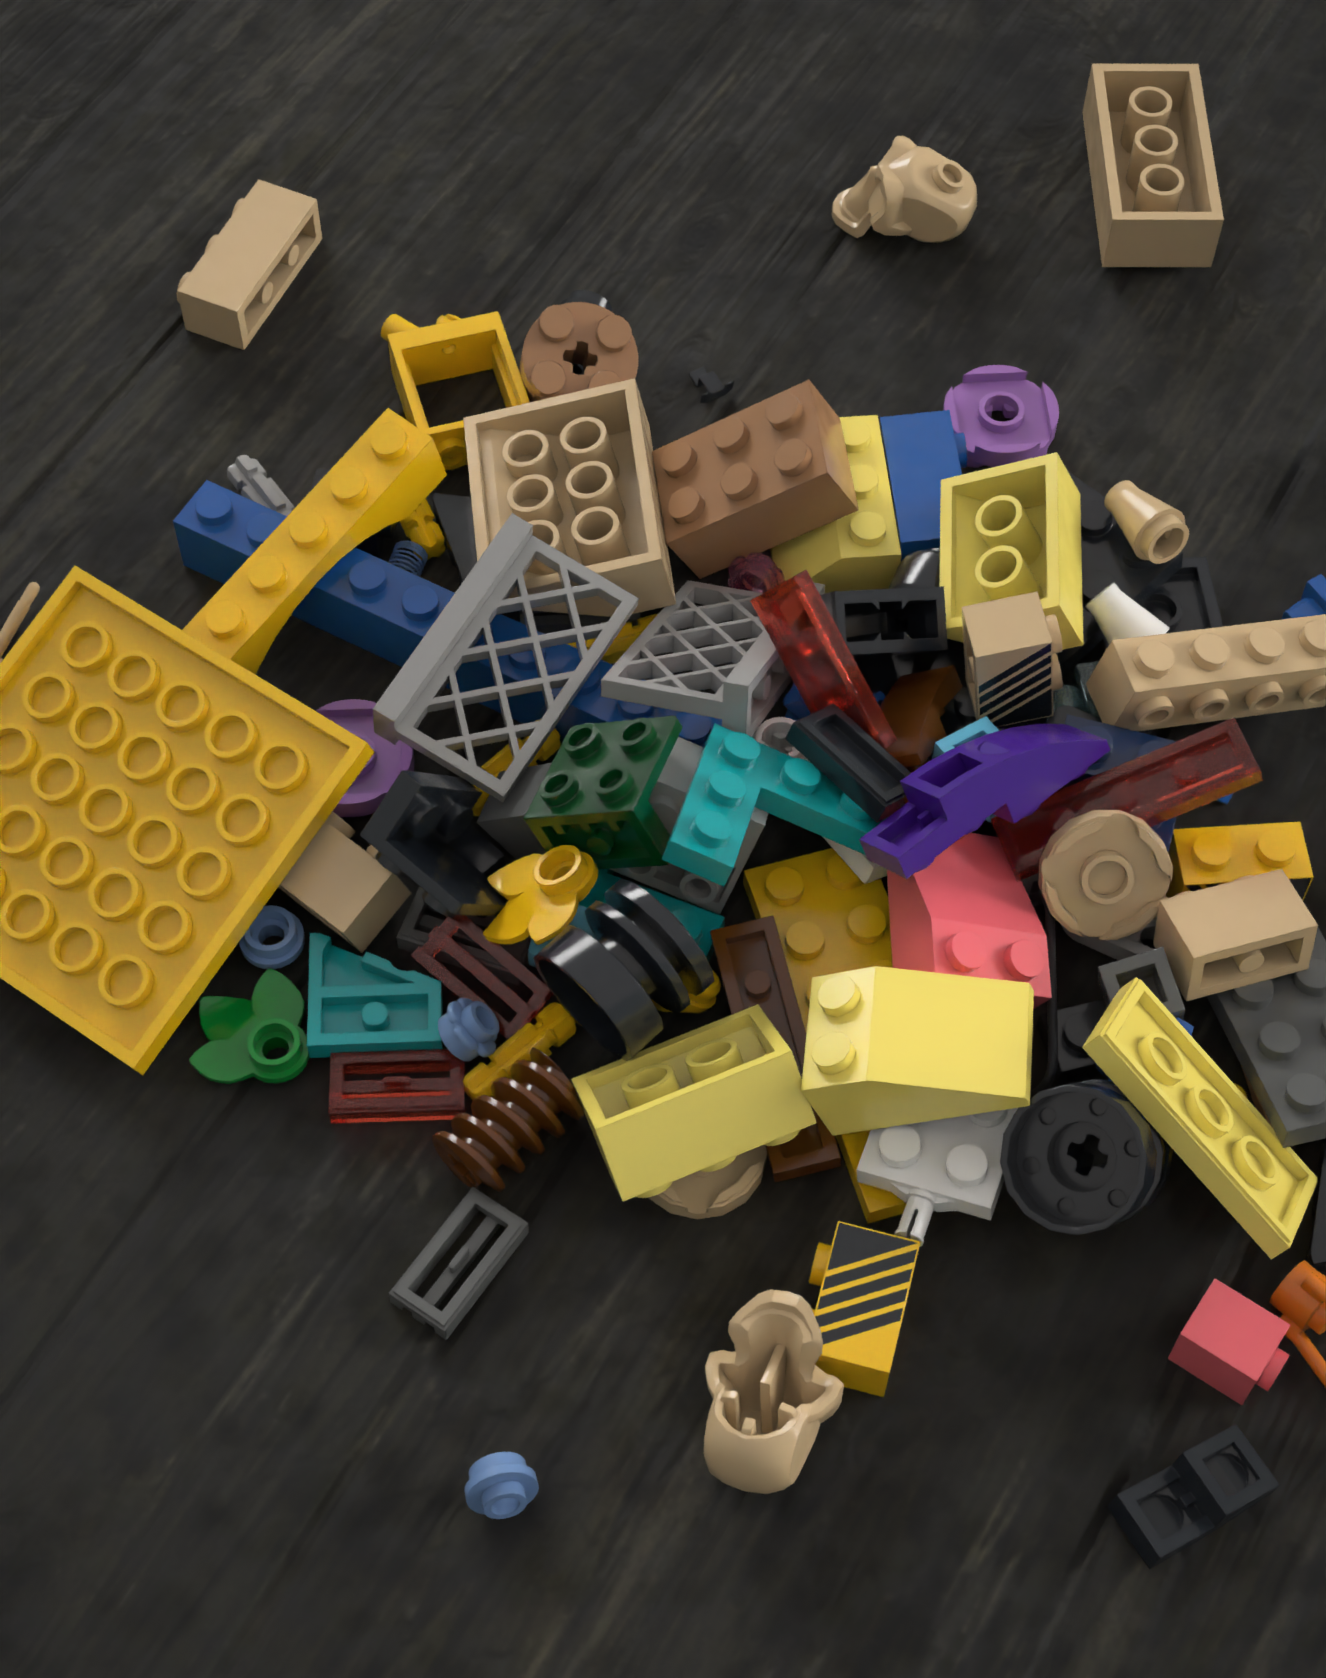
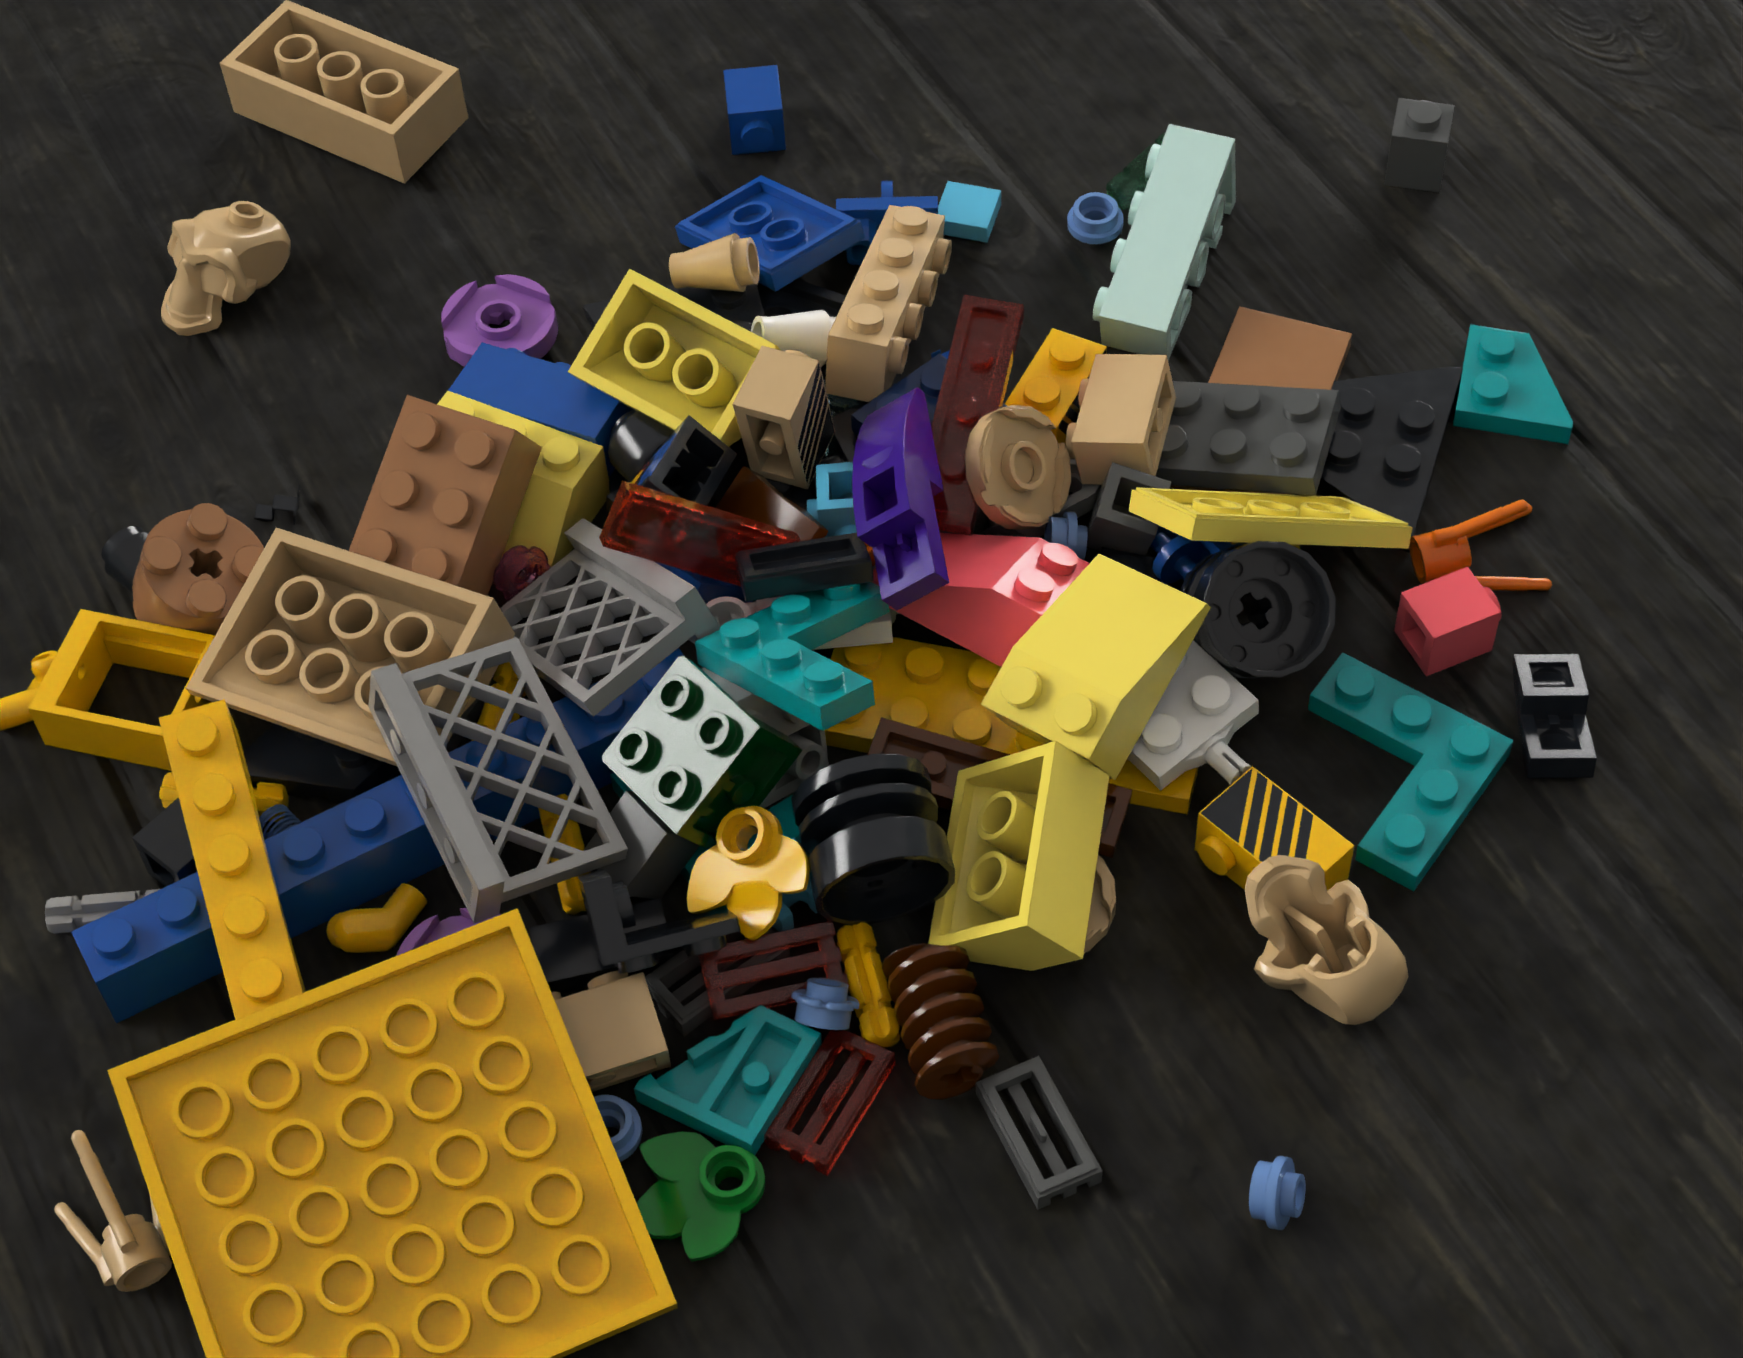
camera: 55 degrees left, 5 degrees down
none -> yellow arm [326,883,427,953]
none -> blue tile [675,175,865,292]
none -> medium blue plate [1044,511,1088,560]
none -> teal plate [1308,652,1513,892]

